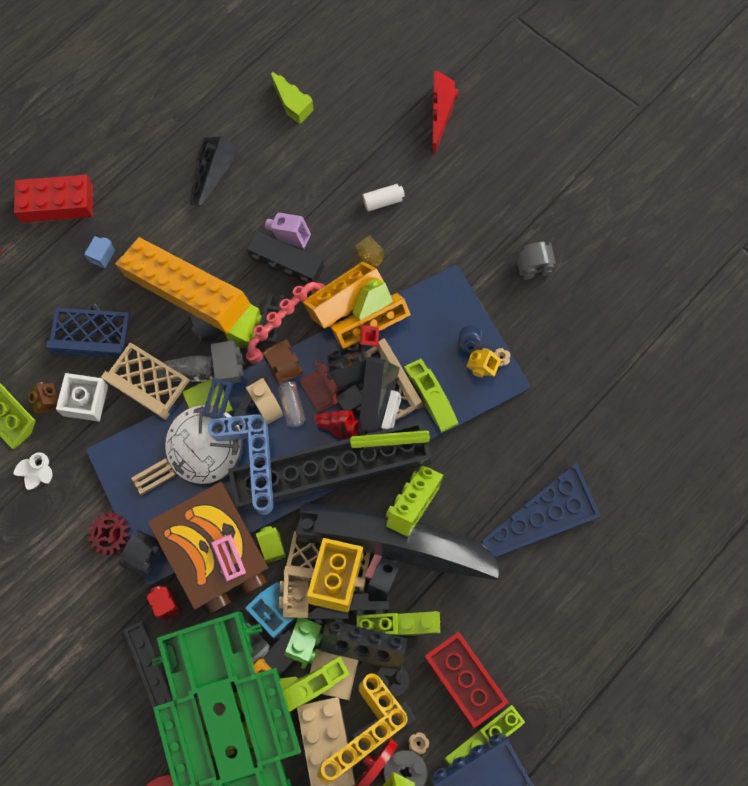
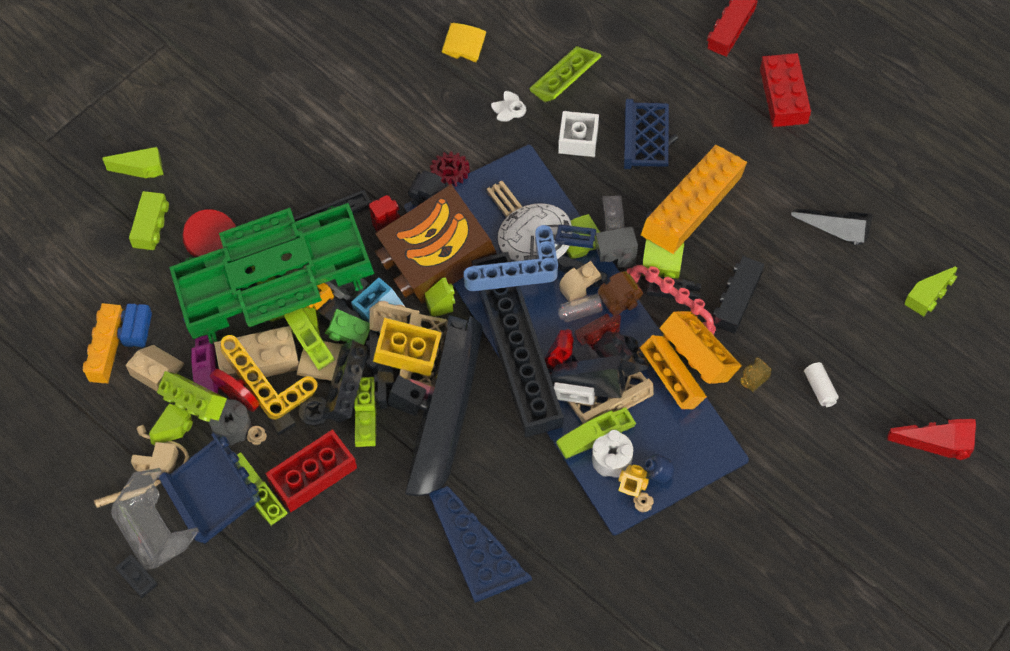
camera: 85 degrees right, 10 degrees down
reddish brown brick [28,382,59,413] -> none
medium blue brick [84,236,115,269] -> none
tan fence [101,343,190,420] -> none
bright pink tile [211,535,246,581] -> none
lavender torso [265,213,311,249] -> none
lime axle [350,431,430,448] -> none
lime slope [352,279,393,320] -> none
red slope [360,325,379,347] -> none
lime brick [386,465,443,537] -> none
dark grey brick [515,242,556,280] -> none
none -> white brick [592,430,633,478]

